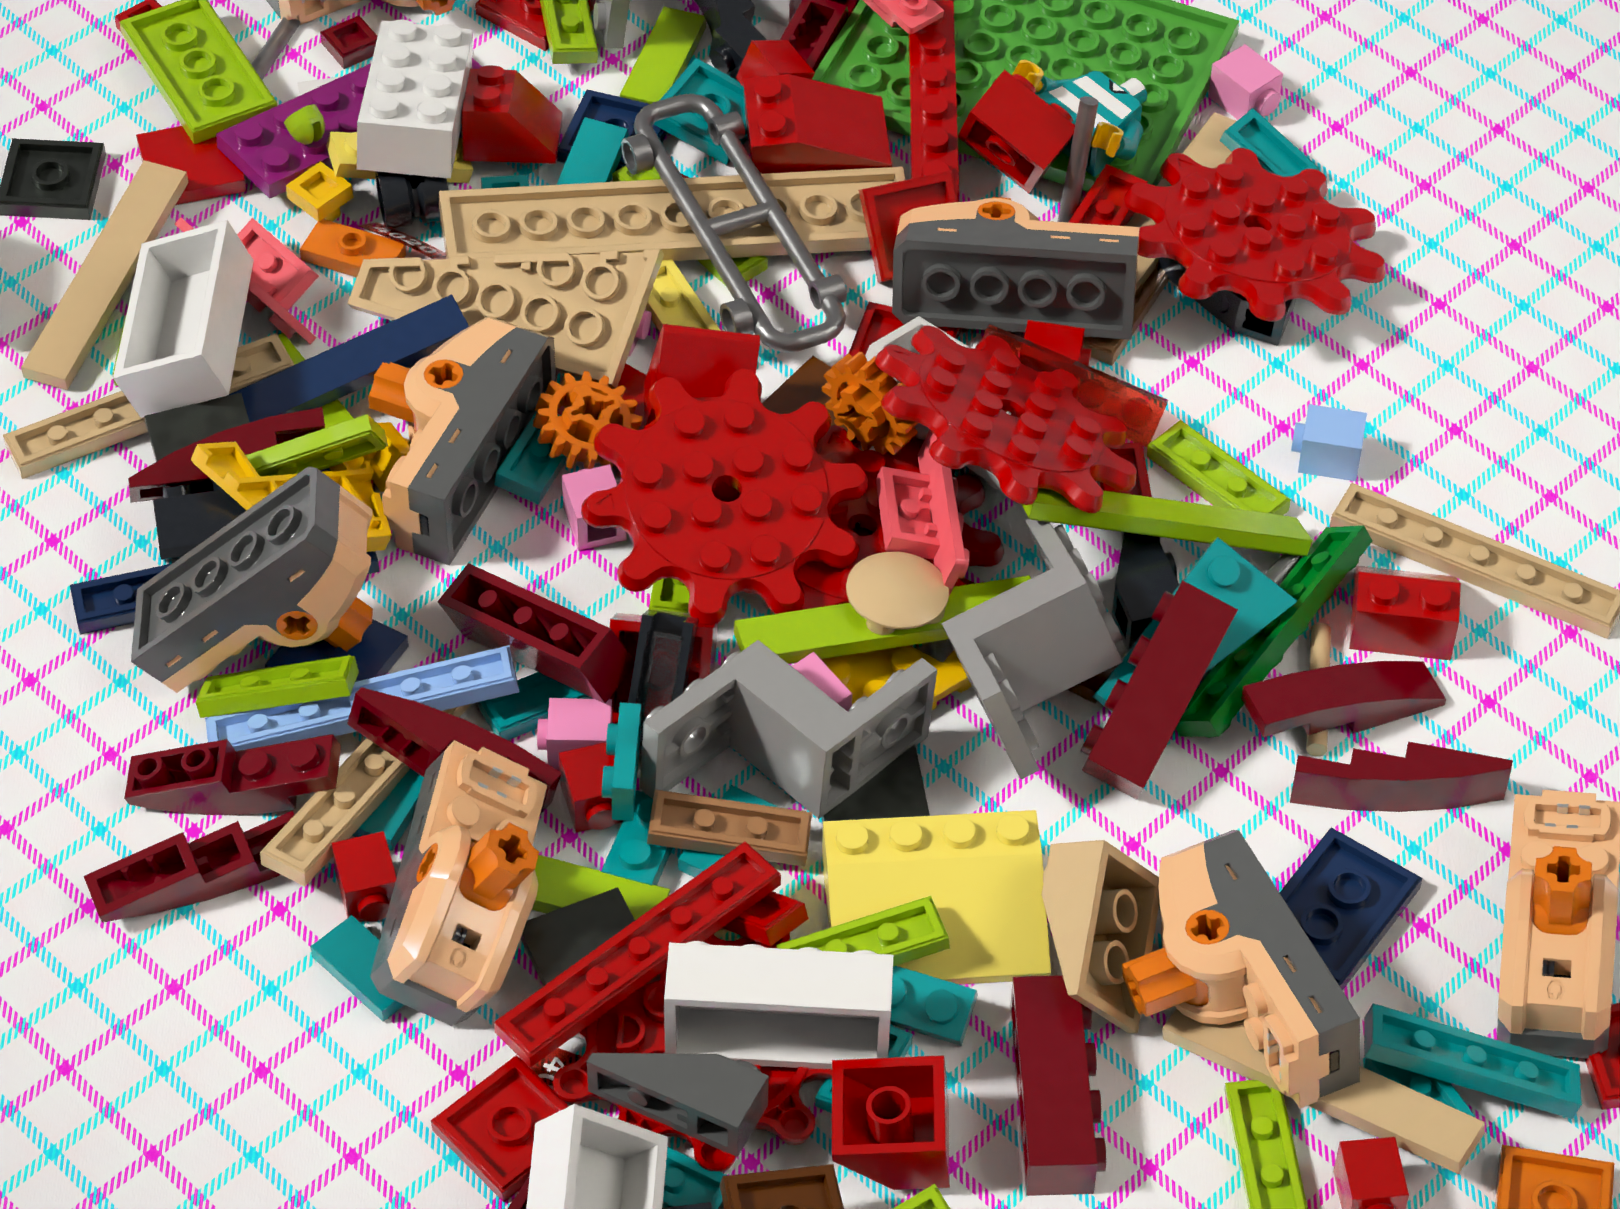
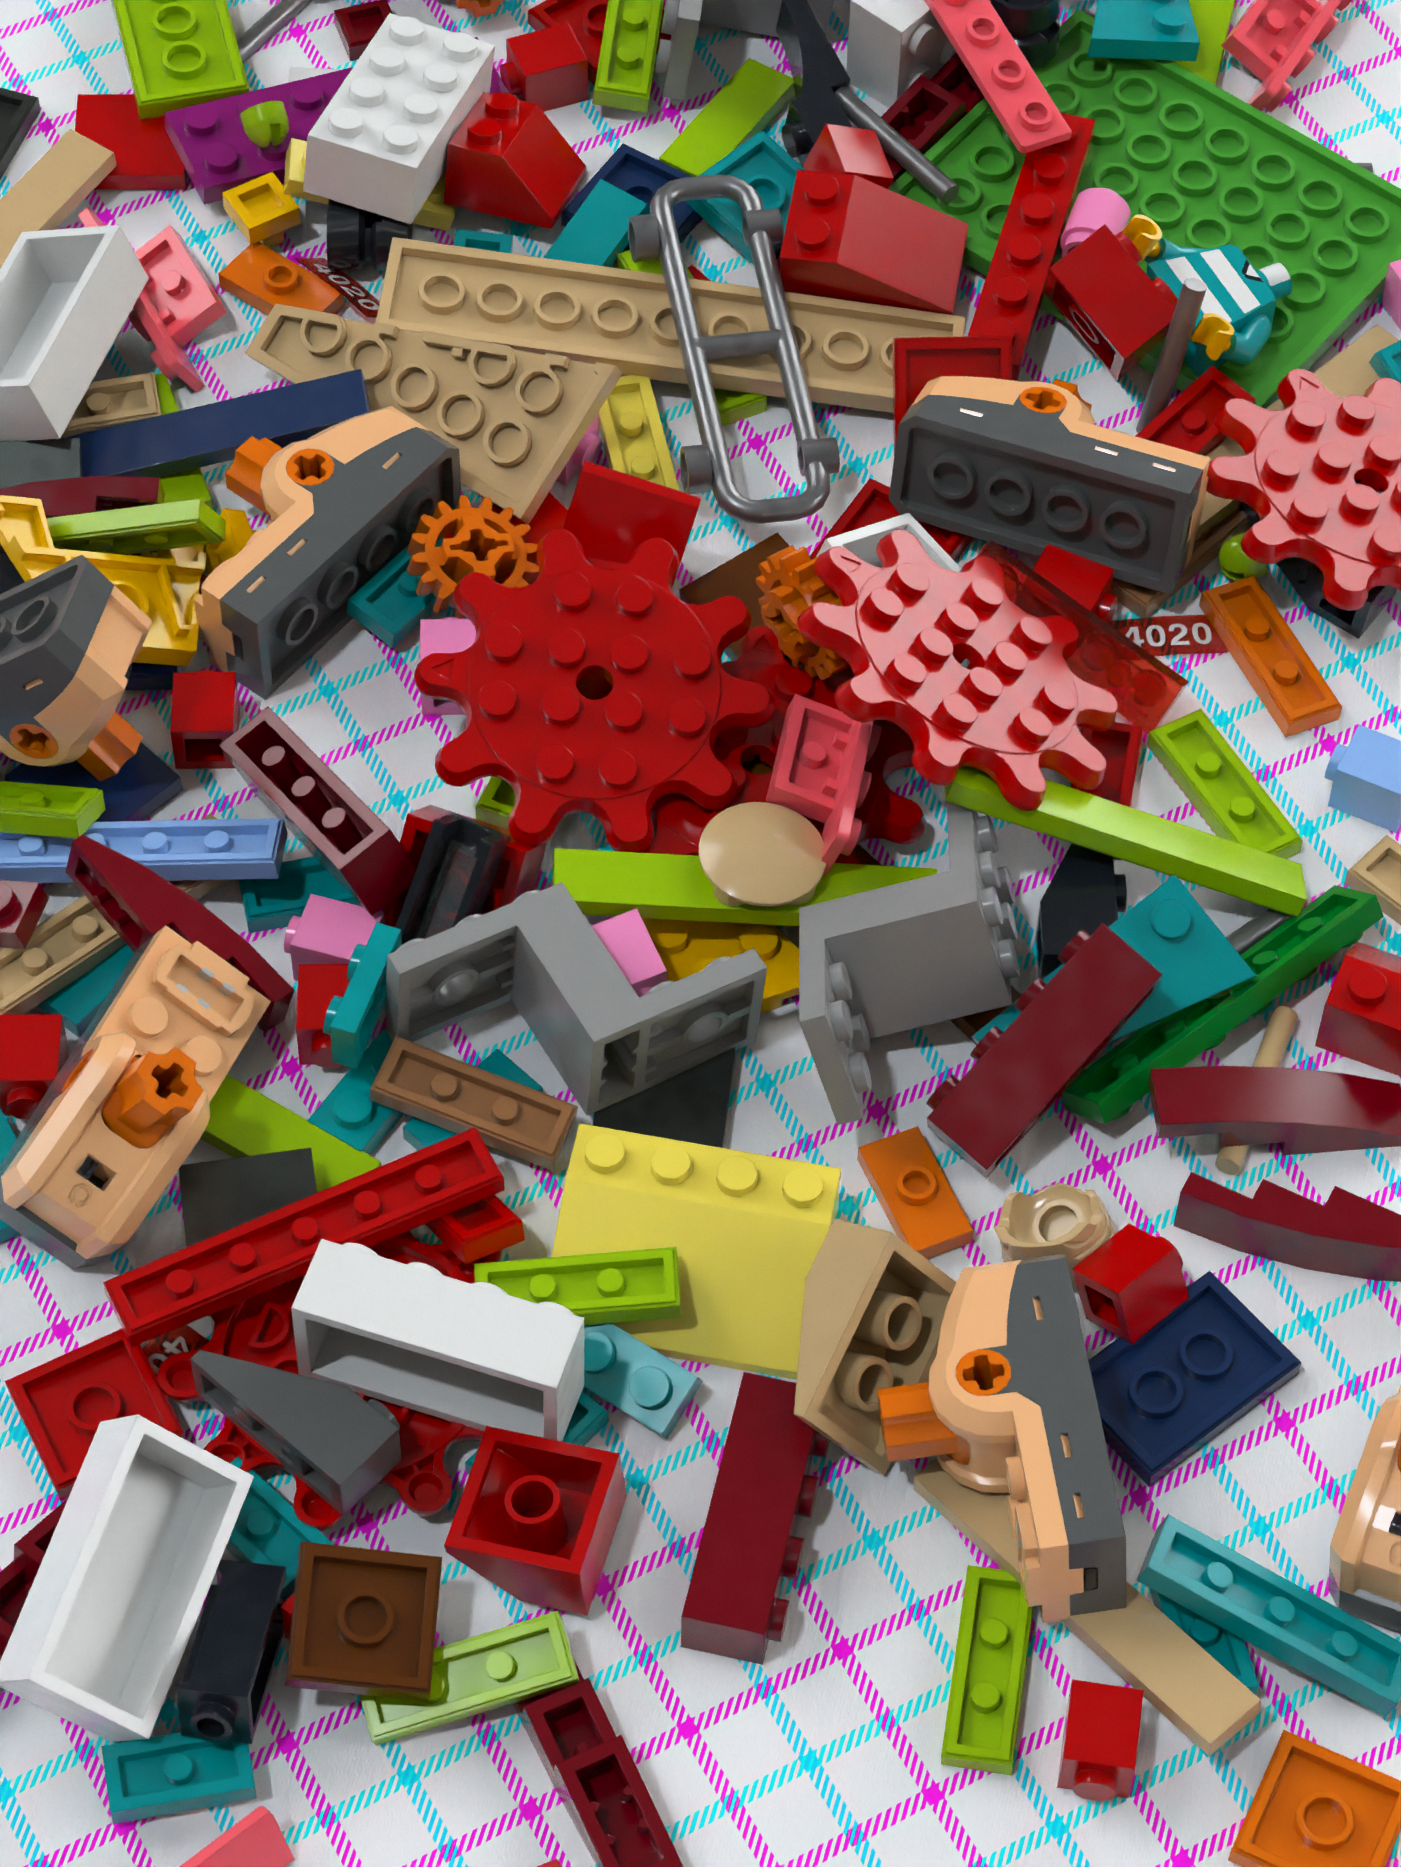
camera: 15 degrees right, 5 degrees up
none -> red brick [170,670,240,769]
none -> red brick [500,23,588,112]
none -> flat silver bar [834,87,959,204]
none -> orange plate [857,1126,974,1259]
none -> tan hair [994,1183,1115,1287]
none -> bright pink brick [1060,188,1131,257]
none -> red brick [1072,1223,1189,1344]
none -> clear red sticker [1108,615,1227,660]
none -> orange tile [1199,575,1342,737]
none -> lime hinge [1219,532,1267,581]

